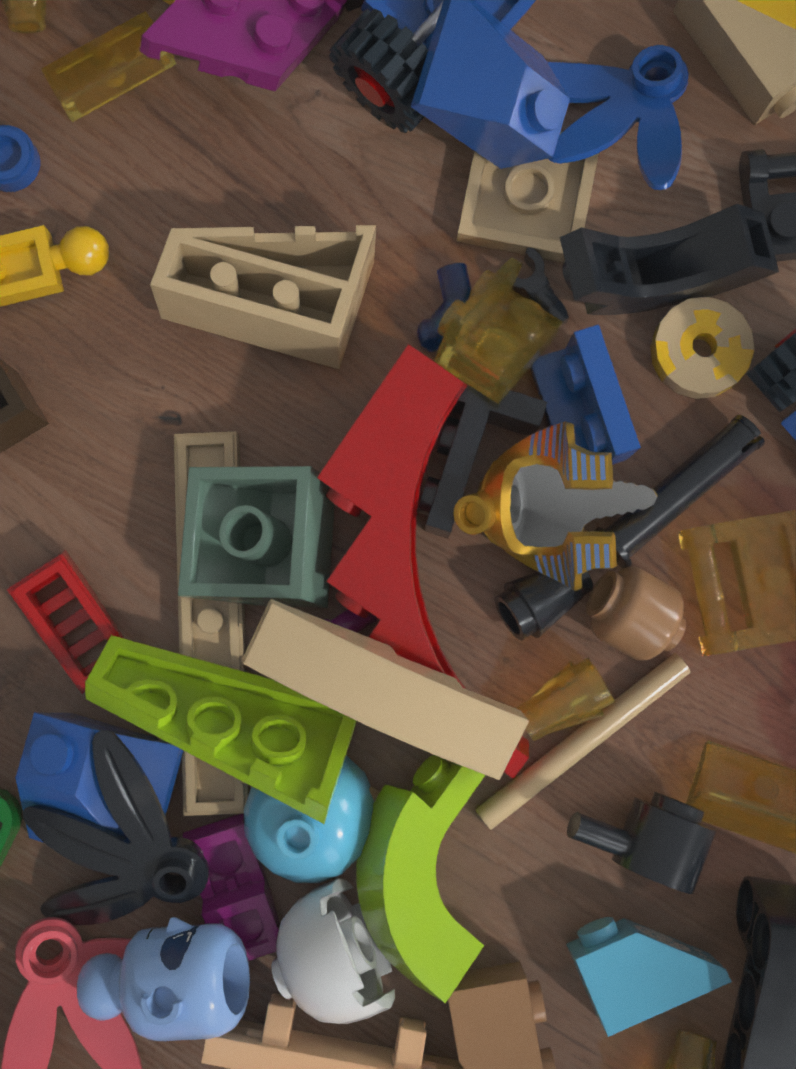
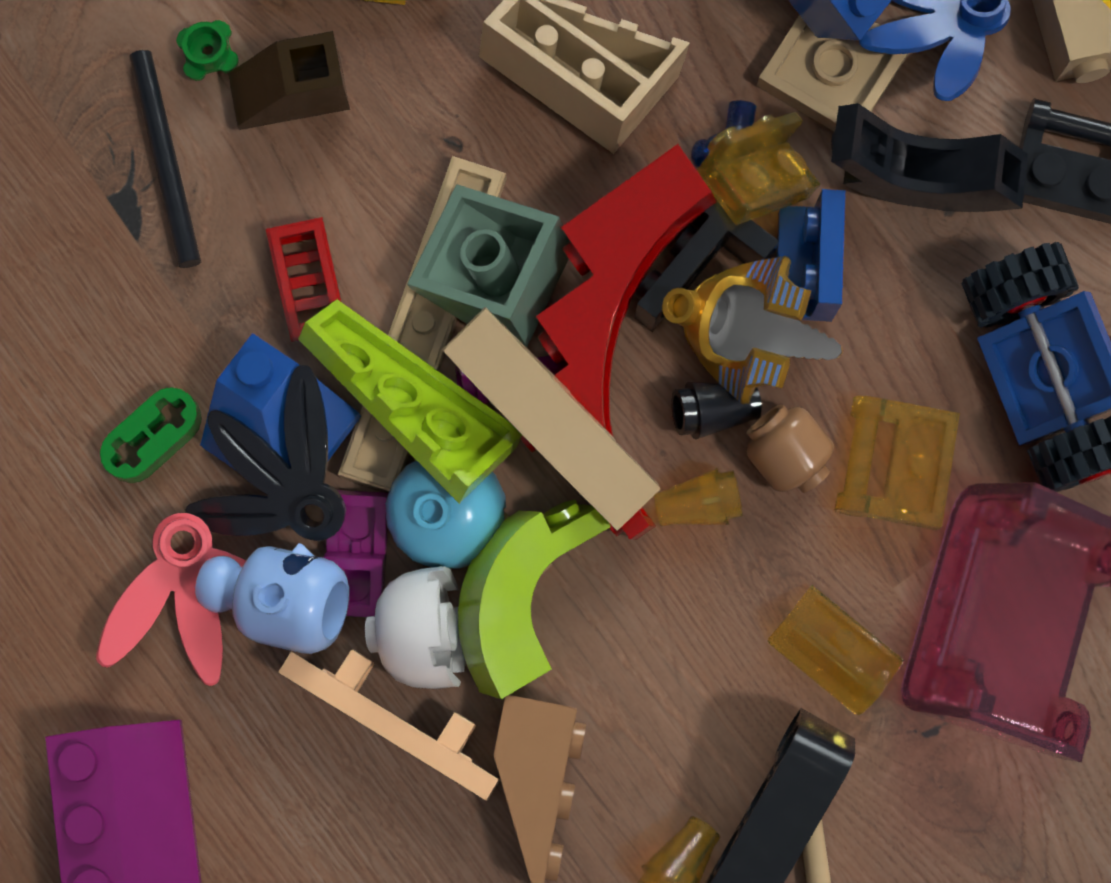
camera: 20 degrees right, 5 degrees down
tan bar [475,653,691,830] -> none
black piece [500,248,569,328] -> none
medium azure slope [566,917,732,1037] -> none
black piece [567,792,716,894] -> none
black pin [594,414,765,568] -> none
tan piece [650,297,755,399] -> none

